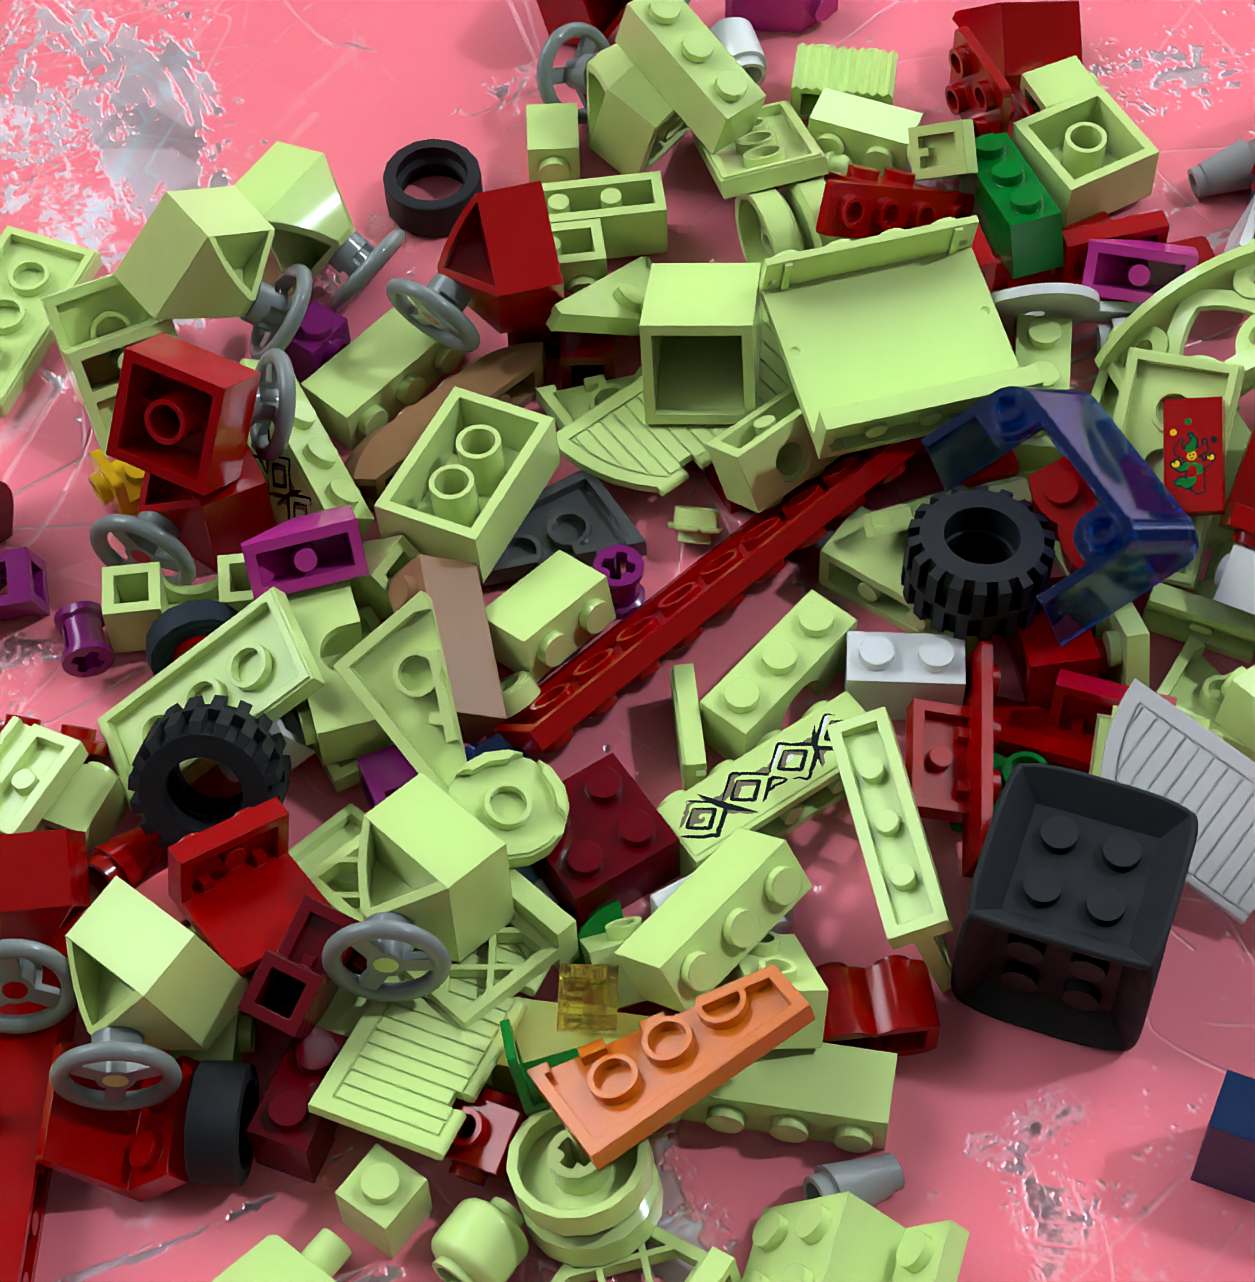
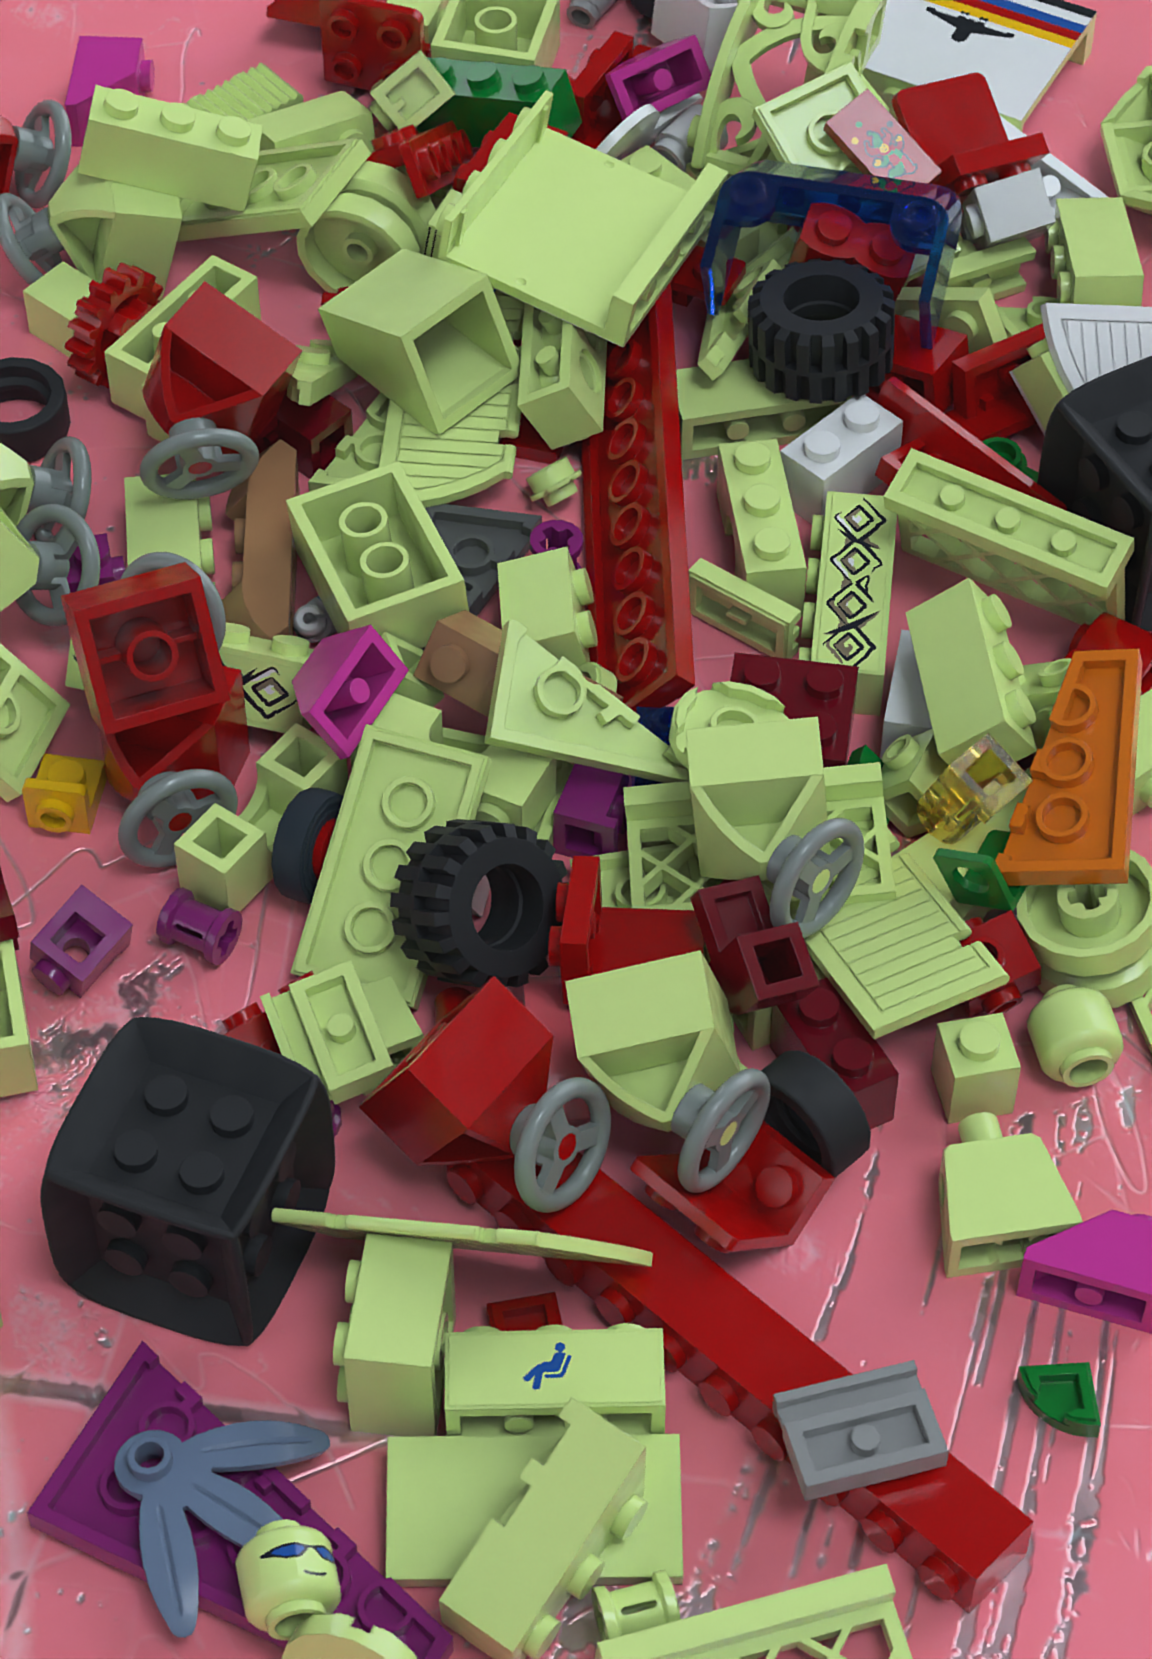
camera: 50 degrees left, 5 degrees down
none -> red gear [65,262,164,389]

